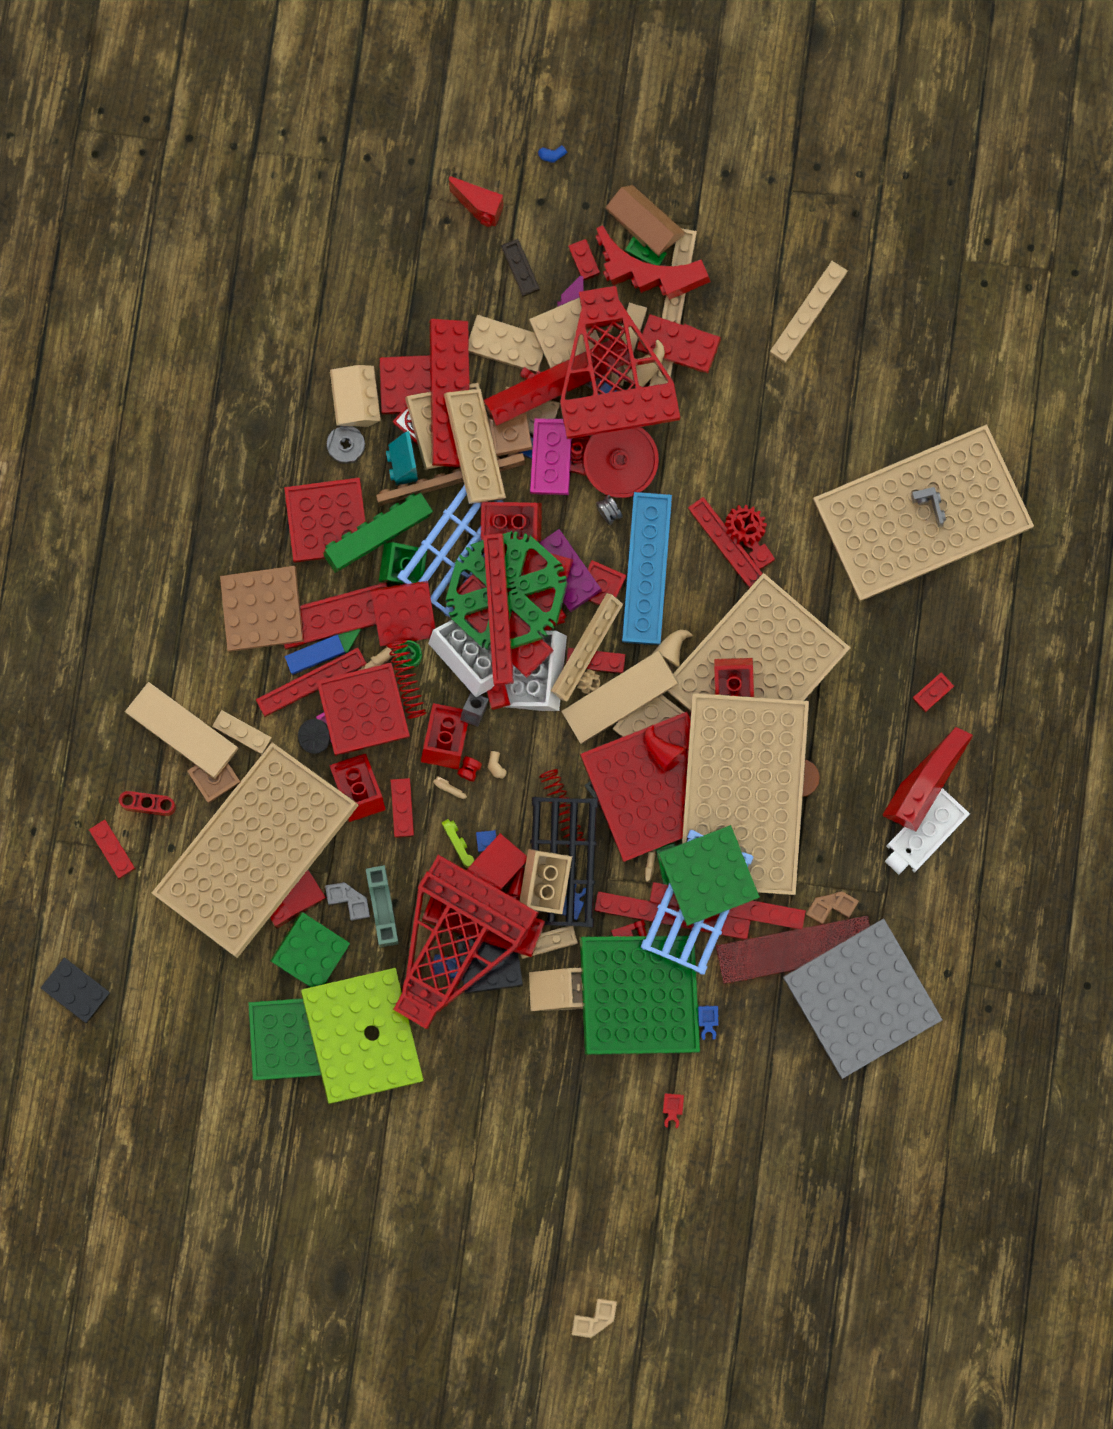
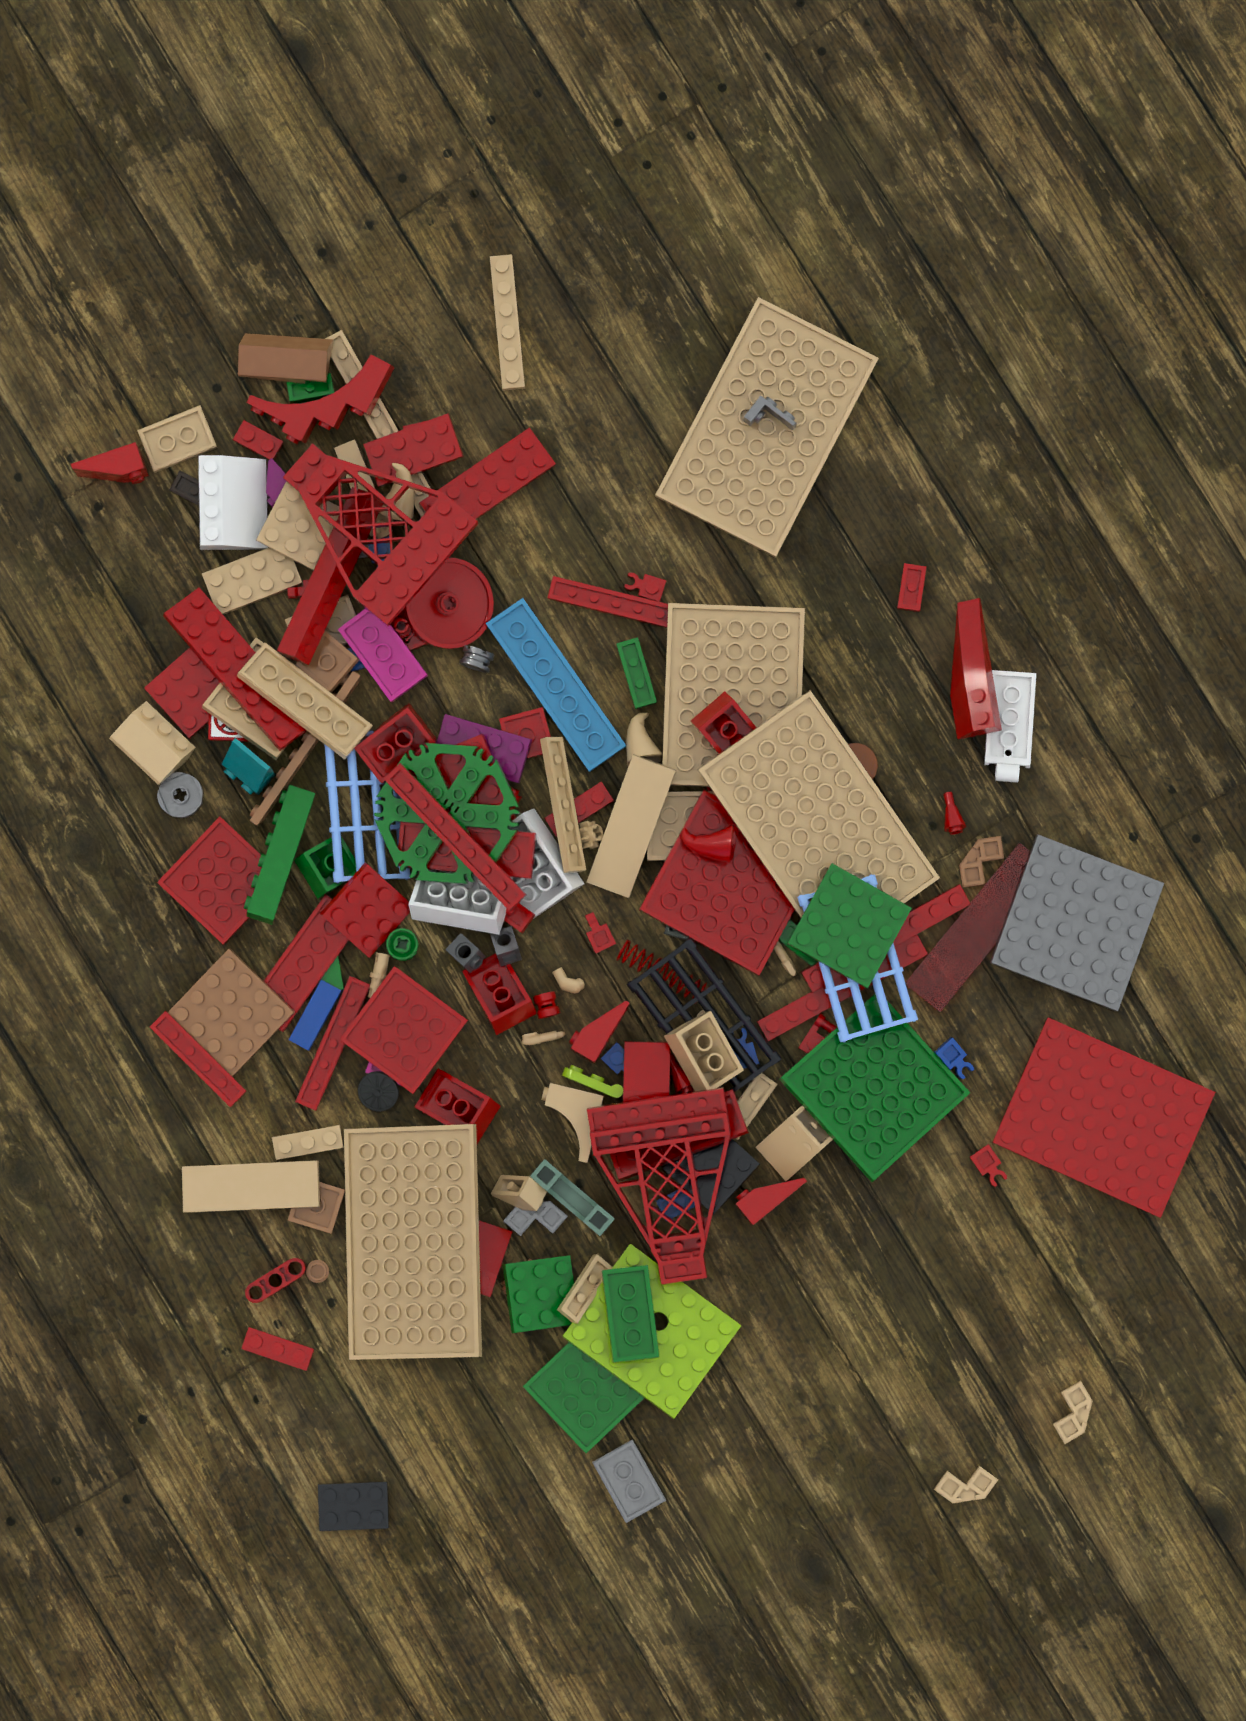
camera: 40 degrees left, 5 degrees up
red piece [387,640,427,719] -> none
red plate [391,778,414,838] -> none
blue arm [538,145,567,163] -> none
red gear [725,505,767,545] -> none
none -> tan tile [137,405,217,473]
none -> red plate [150,1011,247,1107]
none -> white slope [198,455,268,550]
none -> medium nougat plate [306,1260,329,1283]
none -> red plate [419,427,556,520]
none -> dark grey brick [445,933,486,973]
none -> tan slope [491,1175,547,1211]
none -> tan arch [541,1083,604,1163]
none -> tan plate [557,1254,613,1324]
none -> red slope [569,1001,630,1064]
none -> red plate [585,912,616,954]
none -> flat silver tile [592,1439,666,1523]
none -> green plate [601,1265,659,1363]
none -> green plate [616,637,657,709]
none -> red slope [735,1178,807,1226]
none -> tan tile [934,1466,998,1503]
none -> red cone [943,792,966,835]
none -> red plate [992,1017,1216,1218]

